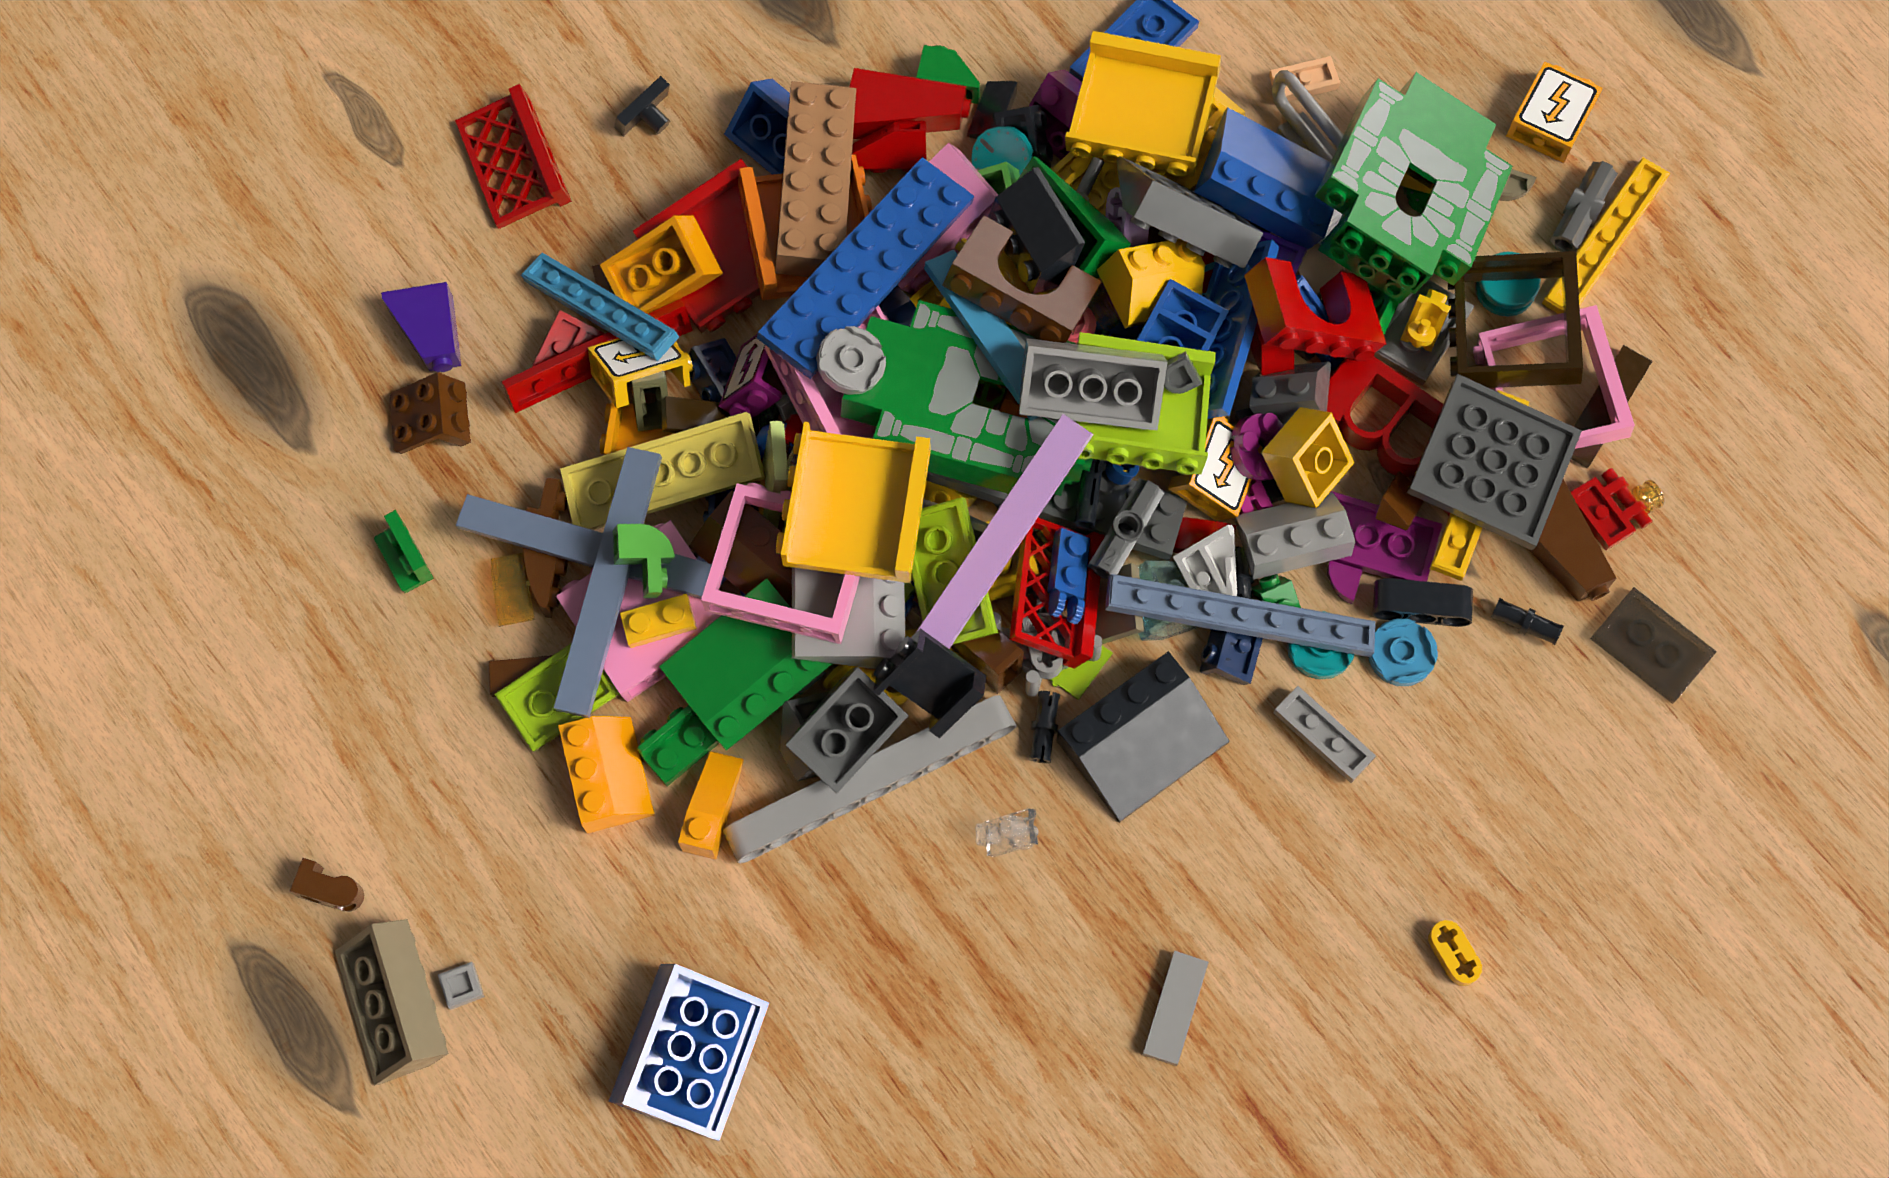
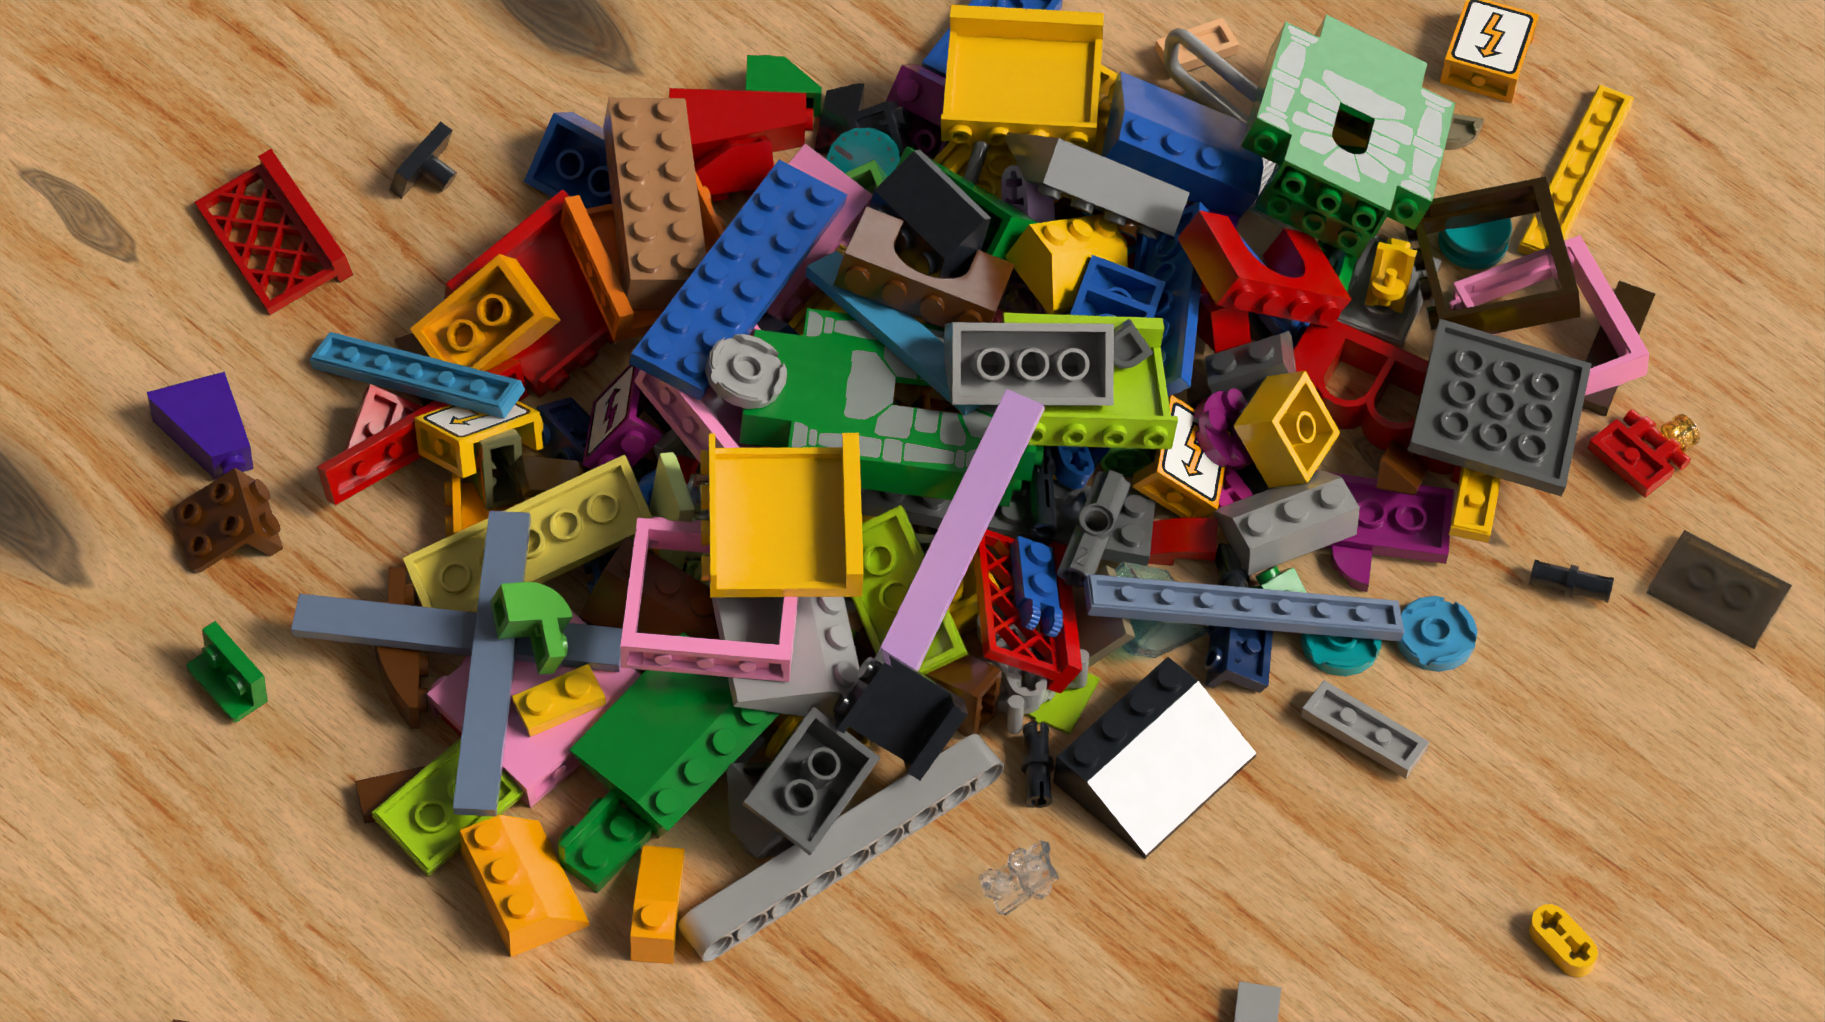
camera: 15 degrees left, 15 degrees down
clear yellow slope [491,553,535,627] -> none
white wing [1173,525,1237,596] -> none
black beam [1373,578,1473,627] -> none
reddish brown slope [1529,479,1617,601] -> none
dark grey piece [1550,161,1618,252] -> none

